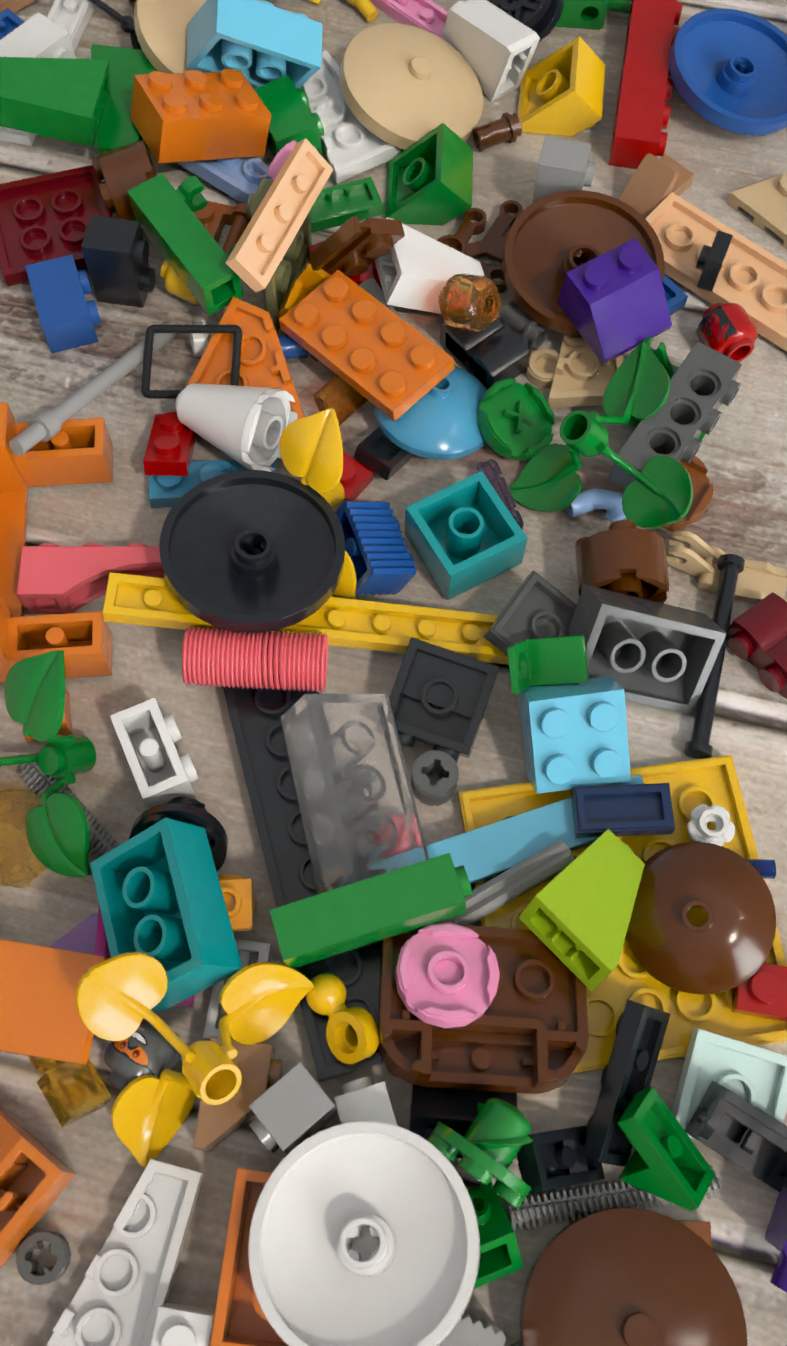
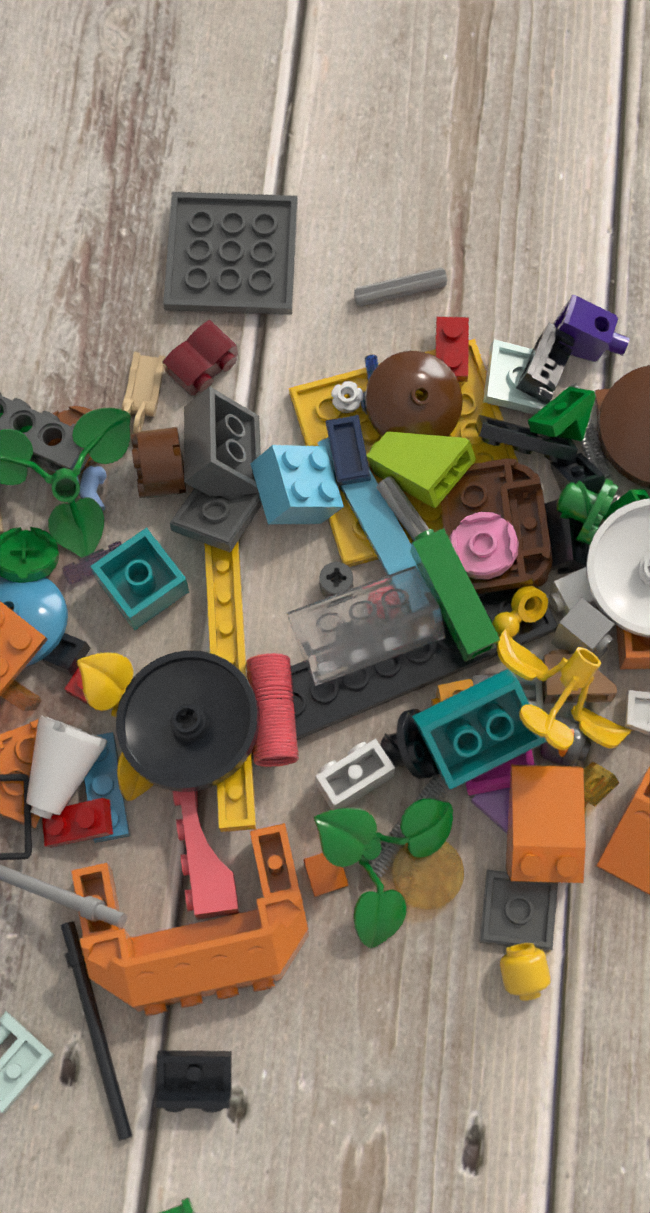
camera: 95 degrees left, 5 degrees up
blue brick [335,500,417,596] -> none
black plate [380,637,499,763] -> none
green bracket [507,634,589,695] -> none
black bar [684,554,745,759] -> none

